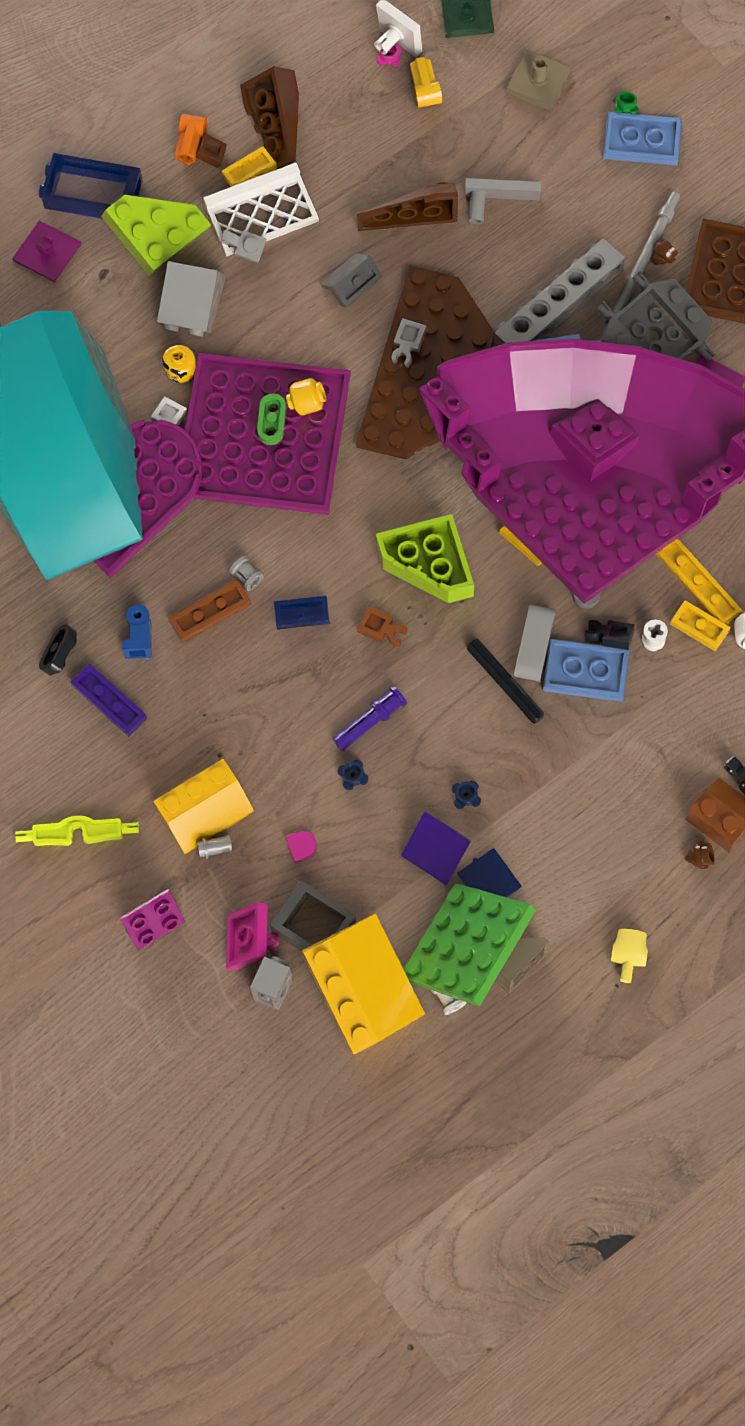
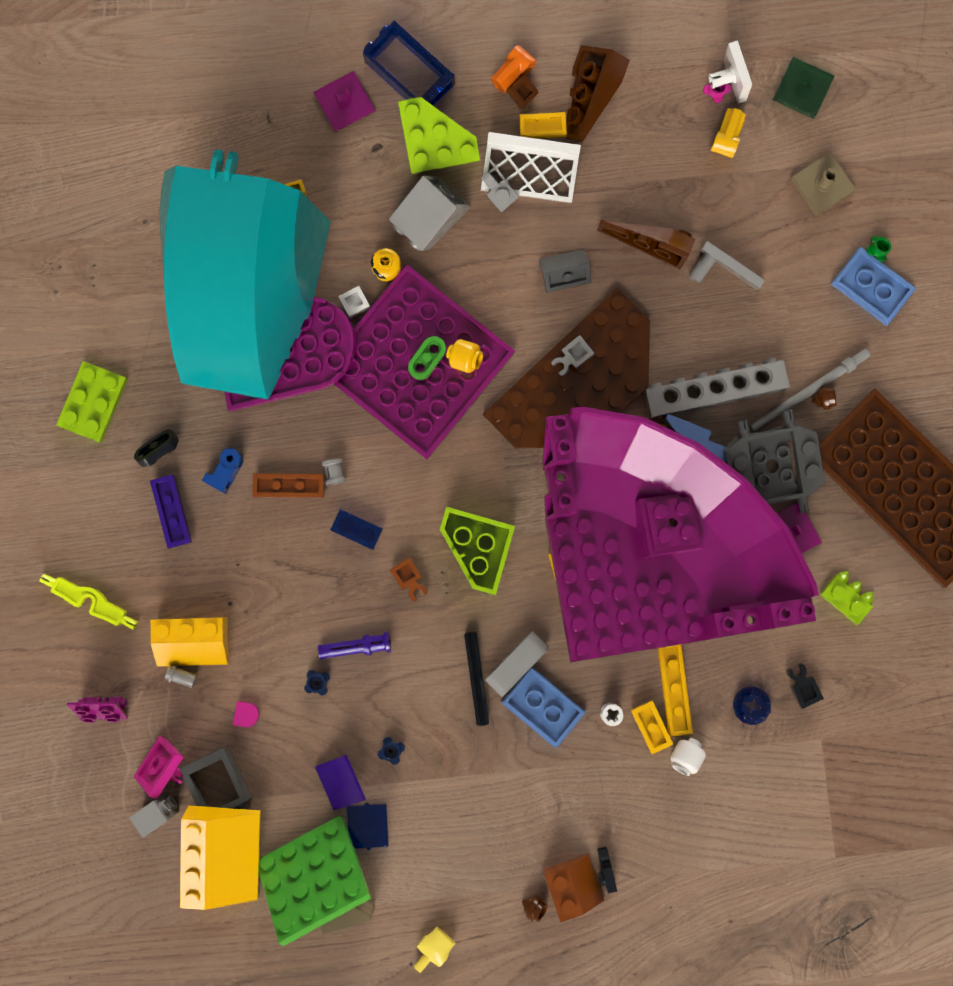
camera: 30 degrees right, 15 degrees up
black plate [585,620,635,650] -> none

